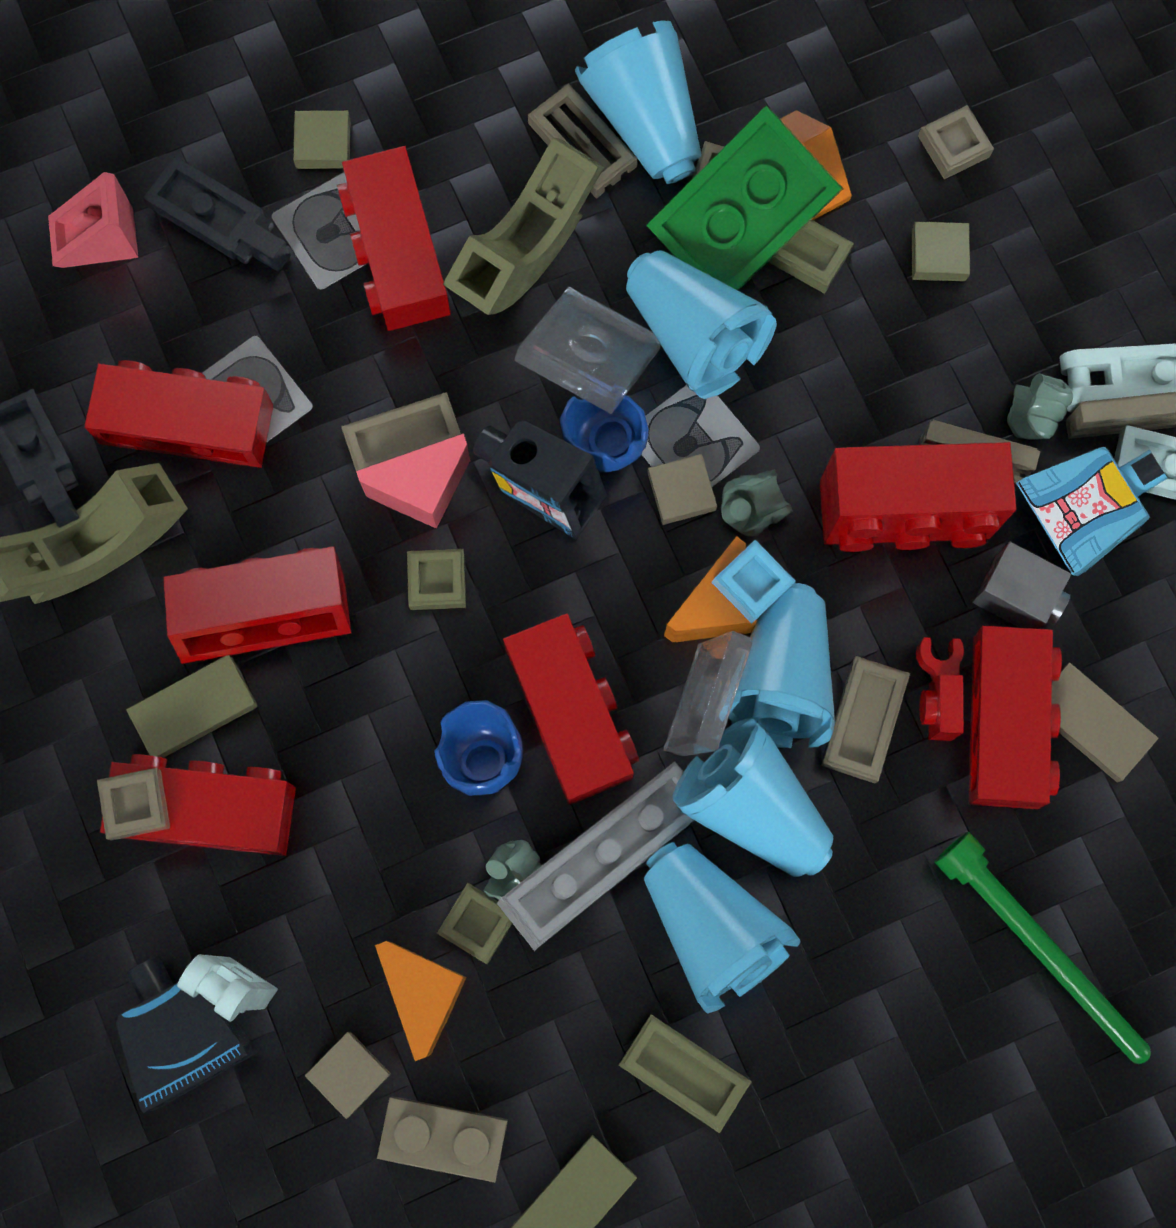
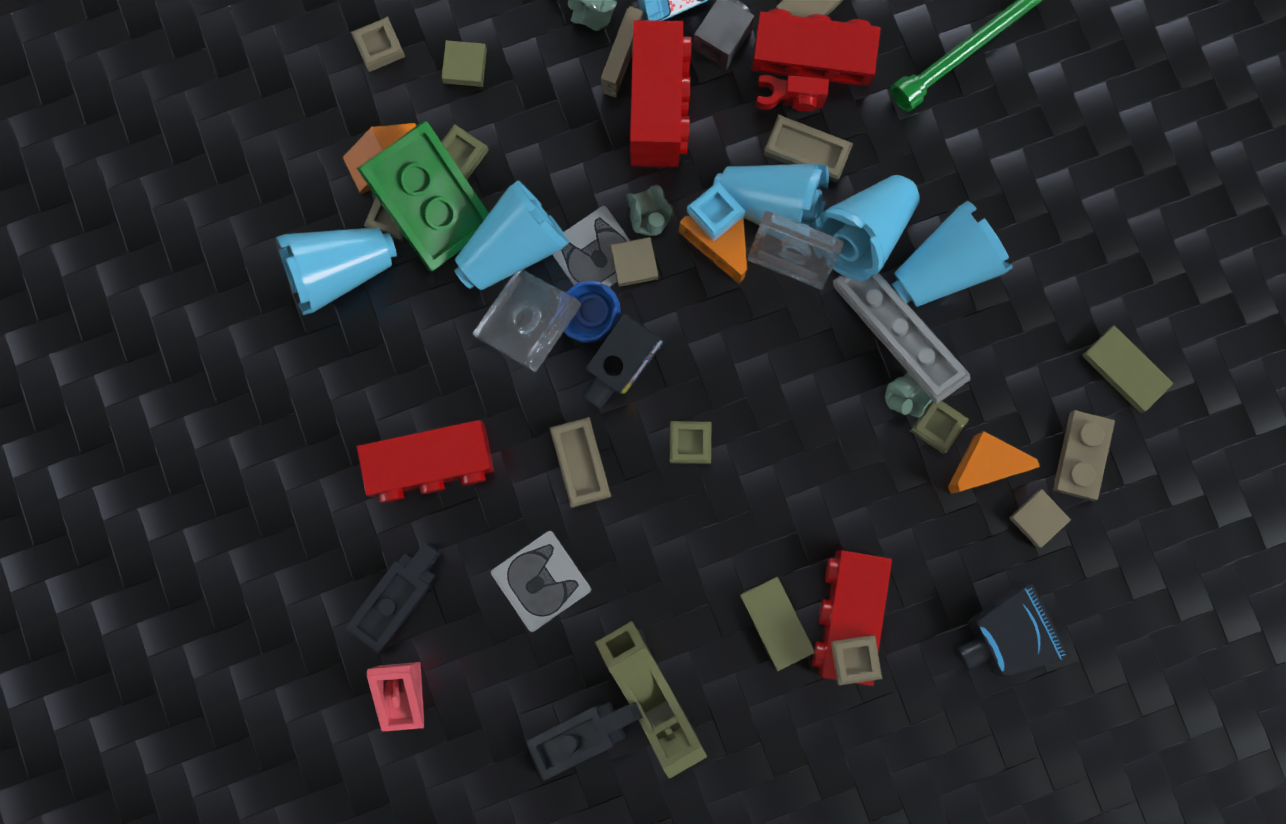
camera: 85 degrees left, 5 degrees up
red brick [85,360,274,468] -> none
red brick [164,546,351,664] -> none
light aqua plate [177,954,278,1022] -> none
sticker [272,172,365,289] -> none
olive tile [293,110,351,169] -> none
coral slope [356,434,470,529] -> none
blue hair [434,700,523,796] -> none
olive arch [443,137,604,315] -> none
red brick [503,613,639,805] -> none
dark tan tile [528,83,637,199] -> none
olive tile [619,1014,752,1133] -> none

